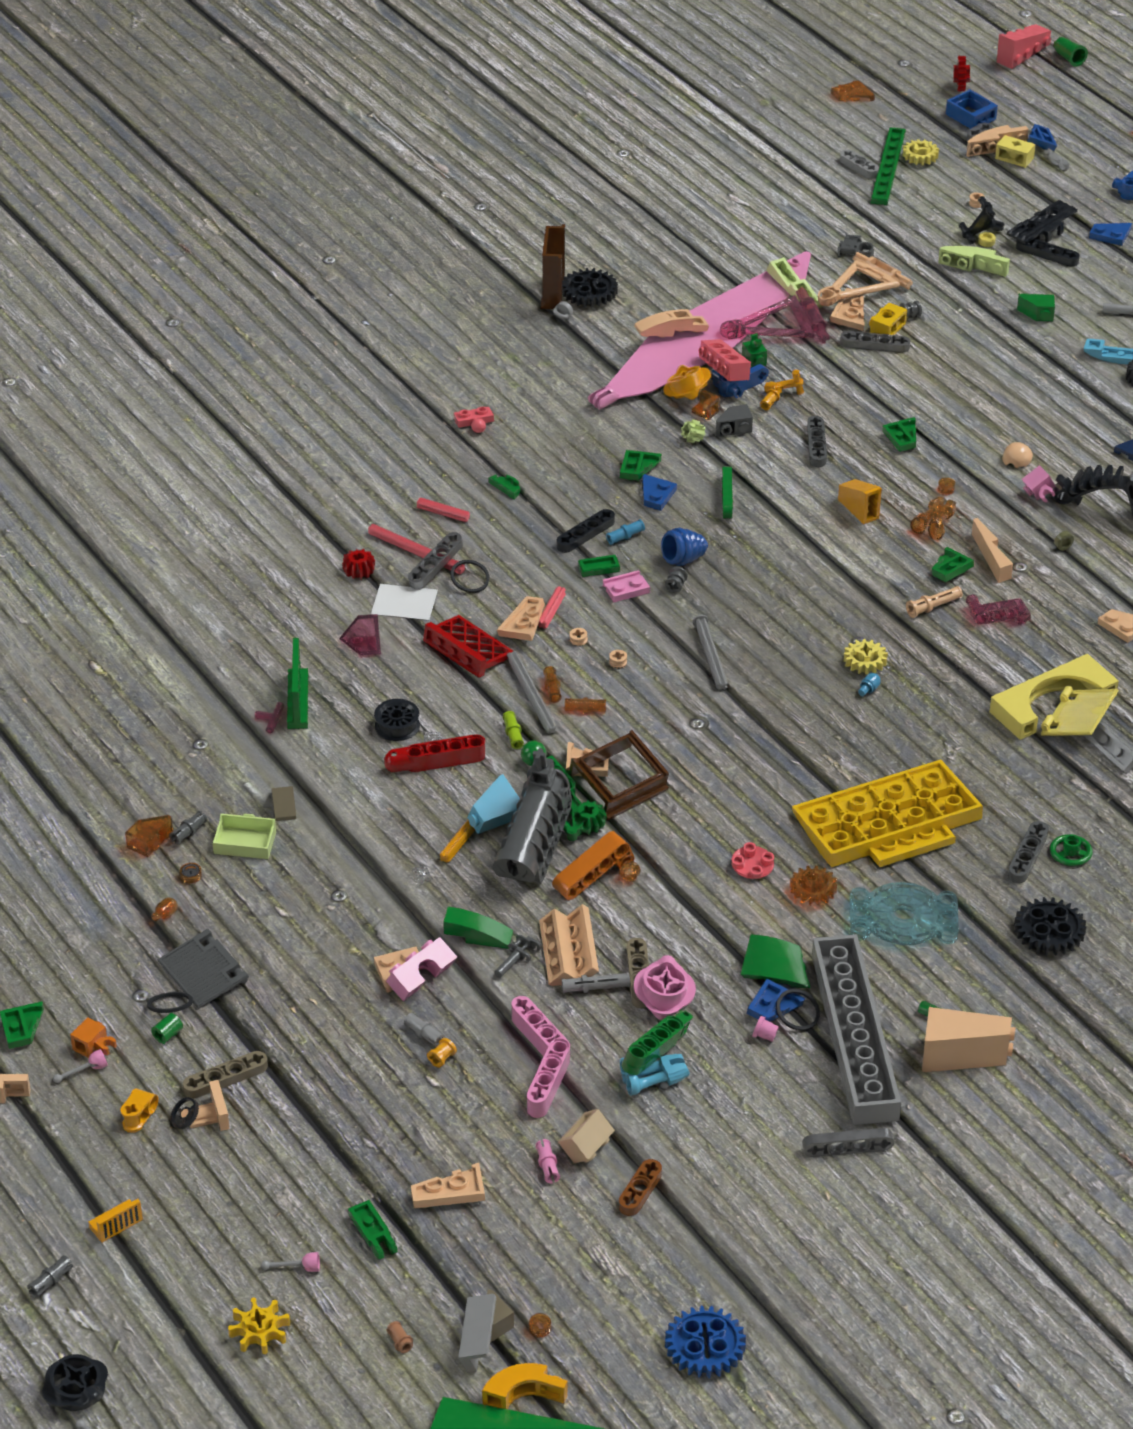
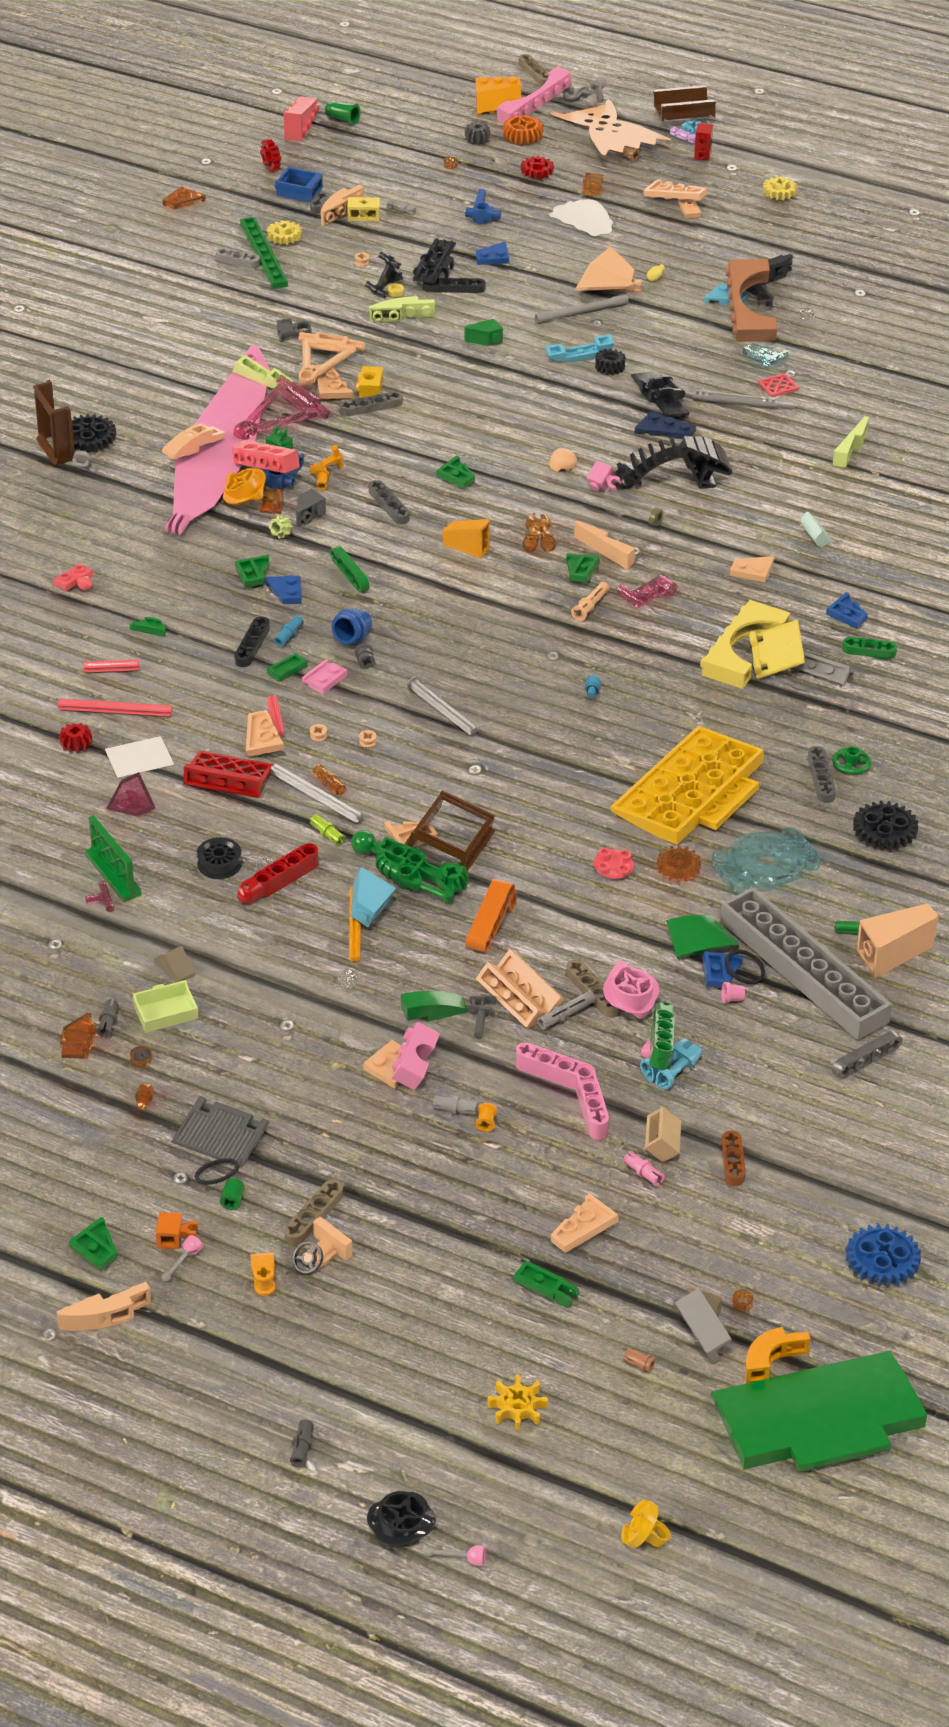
camera: 30 degrees left, 0 degrees up
light orange panel [88,1199,143,1243] -> none
hinge [260,1252,320,1272] -> none
flat silver beam [408,532,463,589] -> none
black piece [450,560,490,593] -> none
dark grey piece [493,748,572,882] -> none
clear orange pin [565,697,606,713] -> none
clear orange bush [619,860,641,882] -> none
light yellow gear [843,639,888,675] -> none
dark grey bush [900,301,922,320] -> none
clear orange bush [938,478,955,495] -> none
blue wing [1027,124,1057,151] -> none

